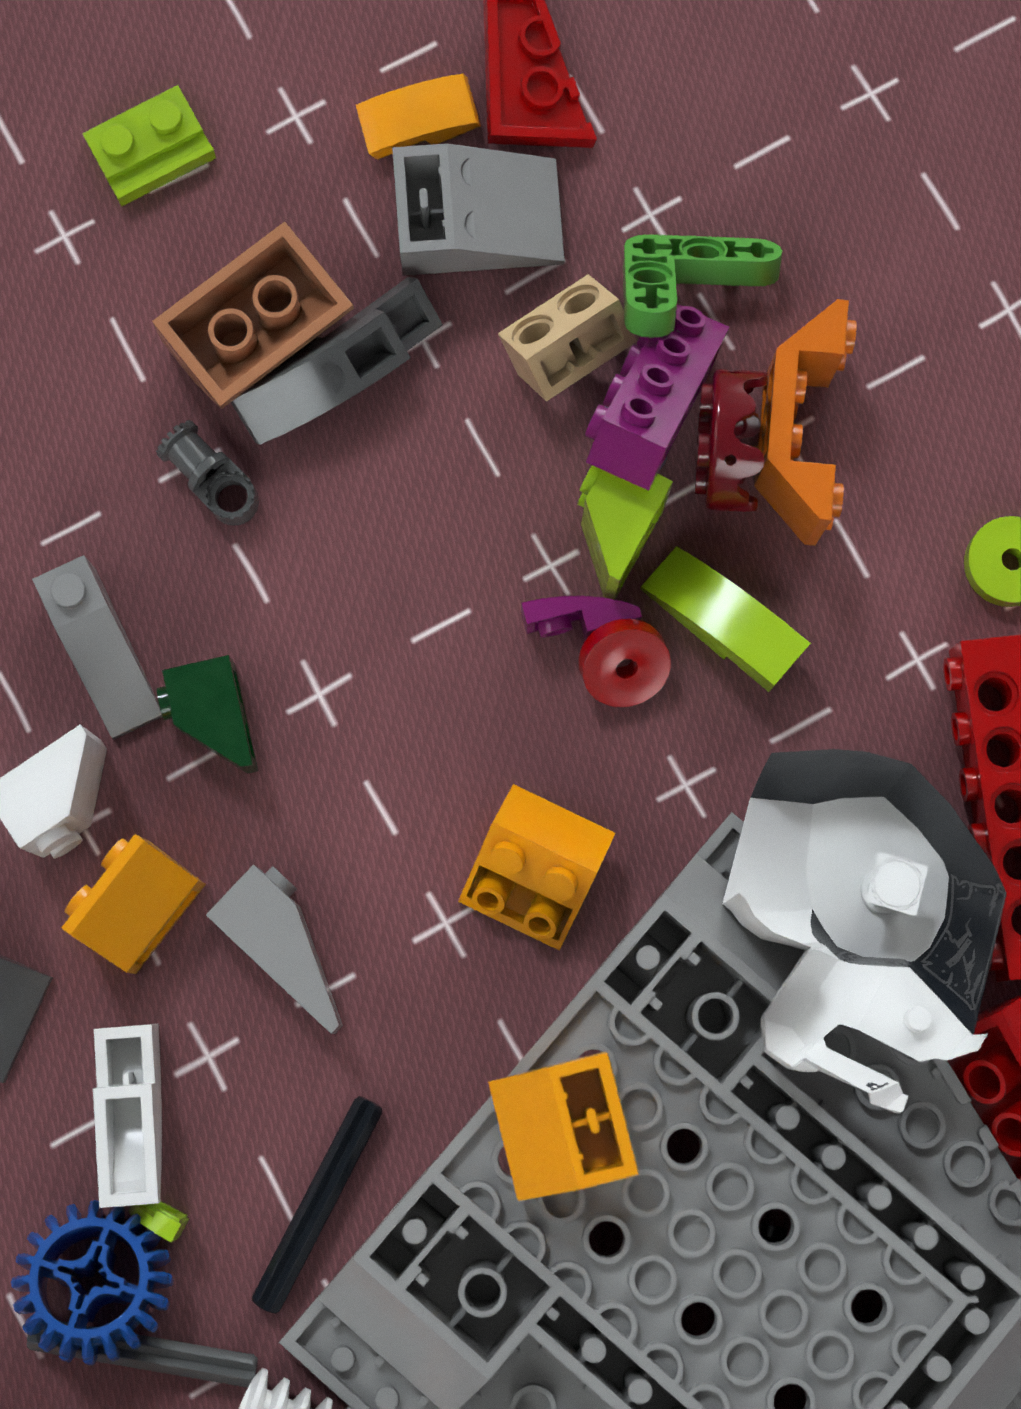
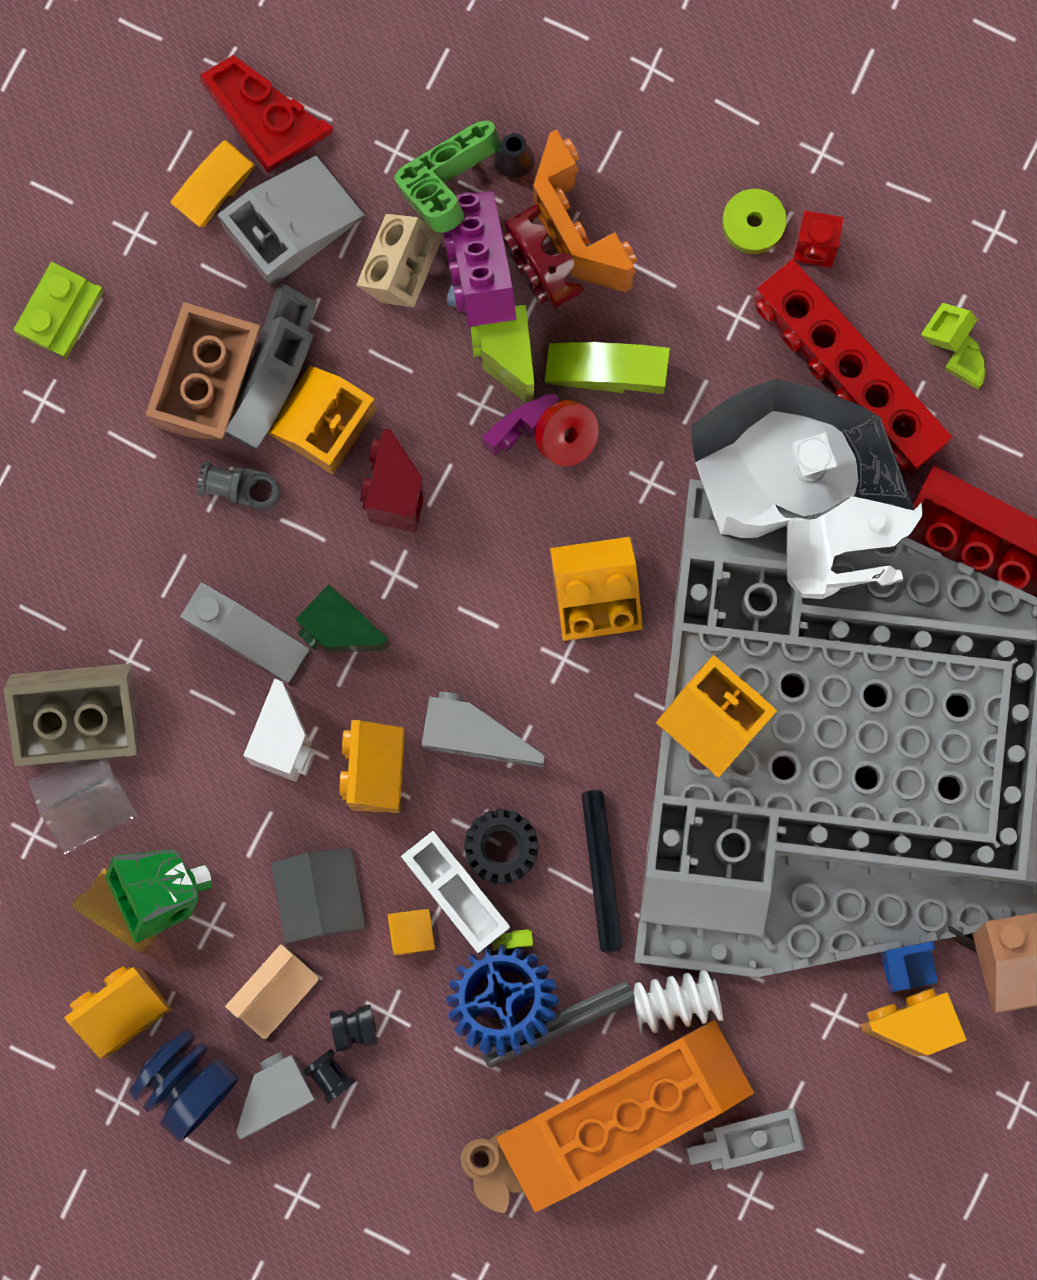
camera: 30 degrees left, 0 degrees up
none -> light orange slope [267,366,377,475]
none -> dark red slope [360,428,425,532]
none -> light orange slope [388,909,435,956]
none -> black tyre [464,809,538,885]
none -> black cone [495,133,534,178]

